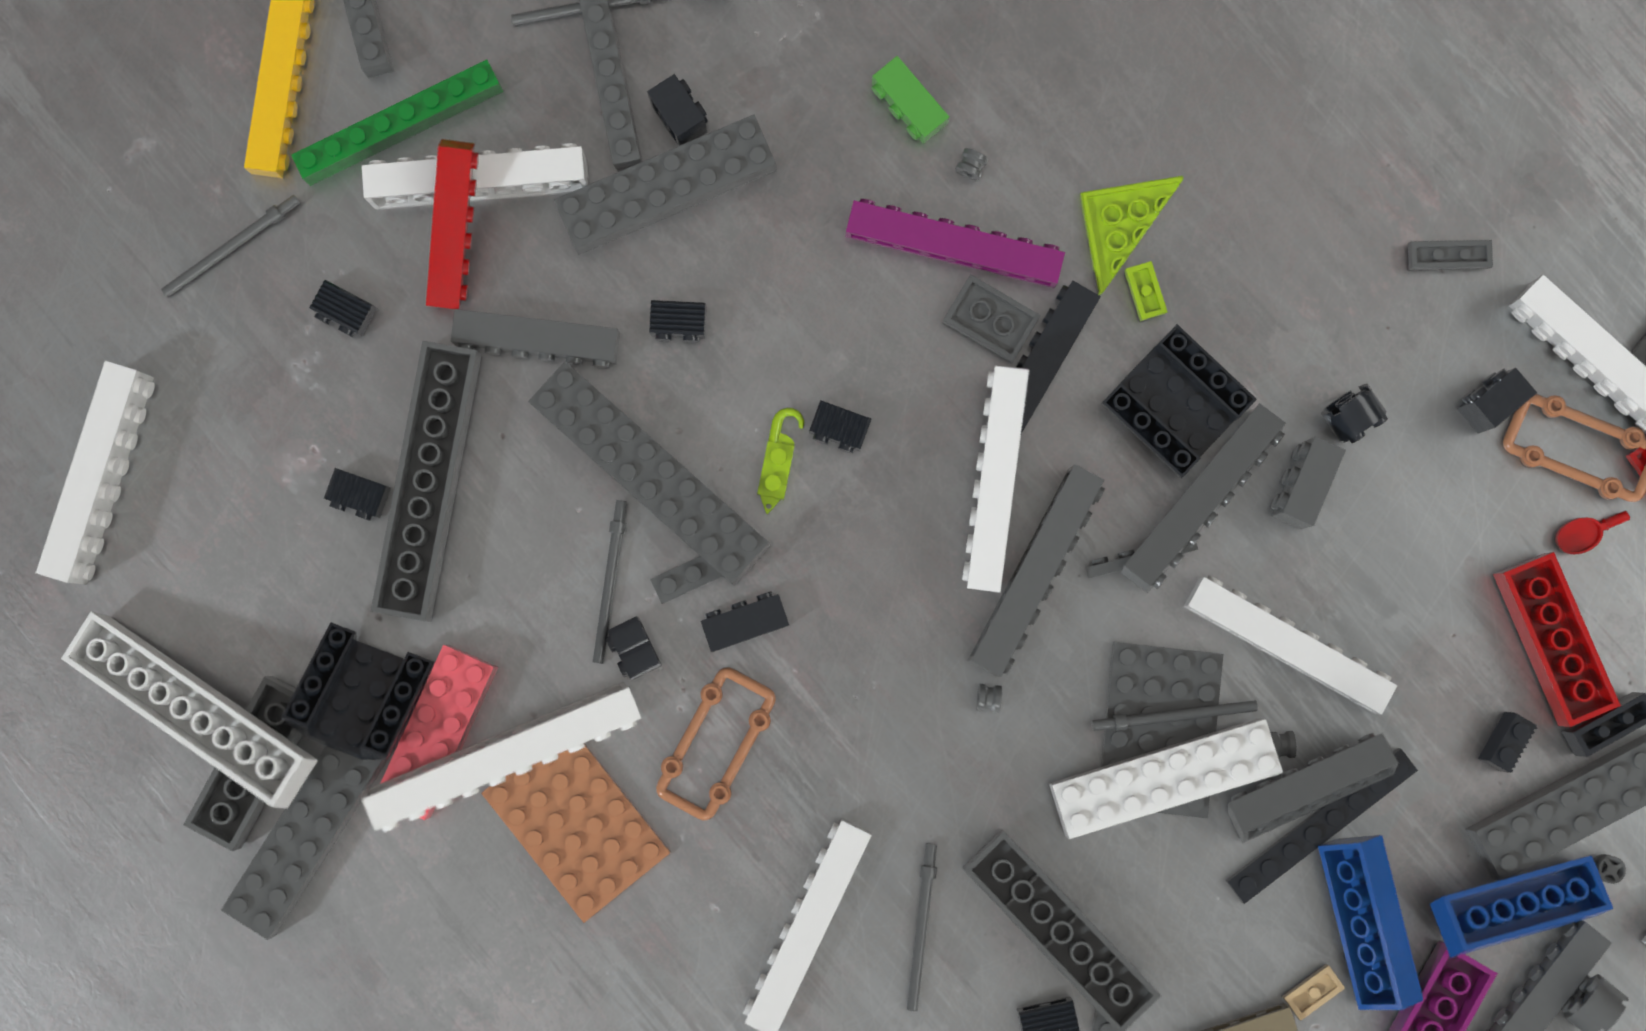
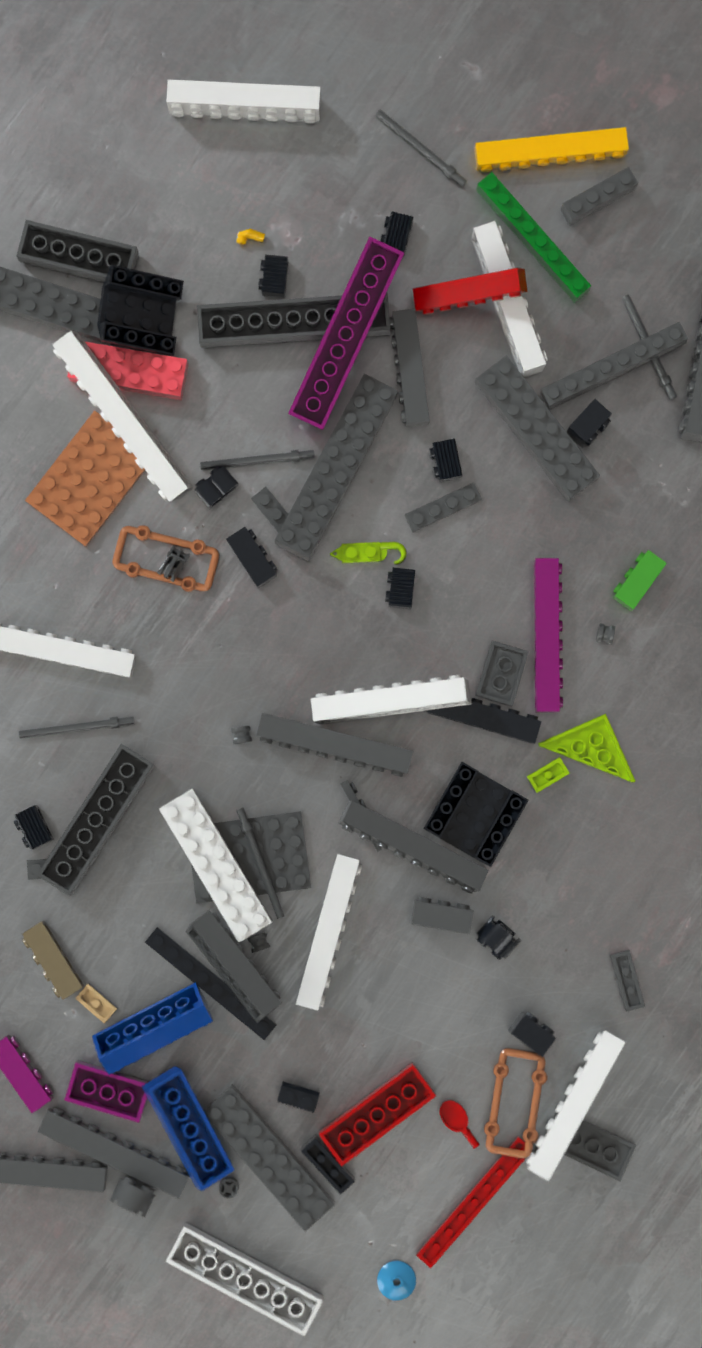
camera: 80 degrees right, 0 degrees up
white brick [61,612,318,808] -> none
none -> dark grey arm [157,545,191,582]
none -> yellow arm [236,229,265,245]
none -> magenta brick [288,236,404,430]
none -> dark grey plate [405,482,482,532]

